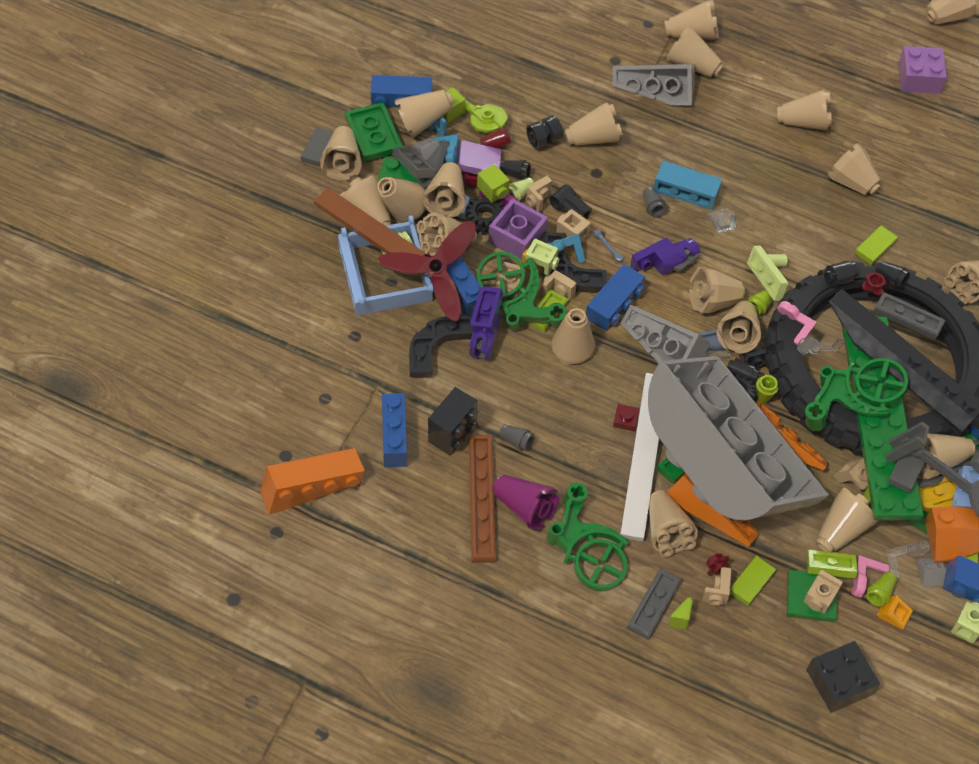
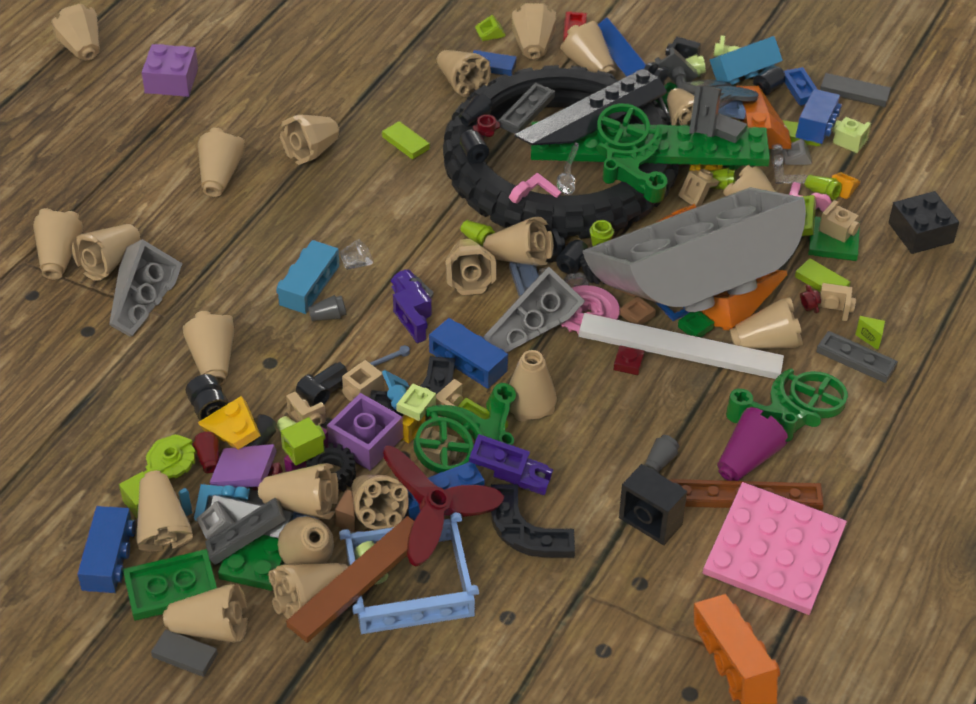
camera: 85 degrees left, 10 degrees down
blue brick [382,393,407,467] -> none
yellowish green piece [747,246,788,301] -> none
none -> yellow wing [198,396,261,450]
none -> bright pink plate [703,482,847,615]

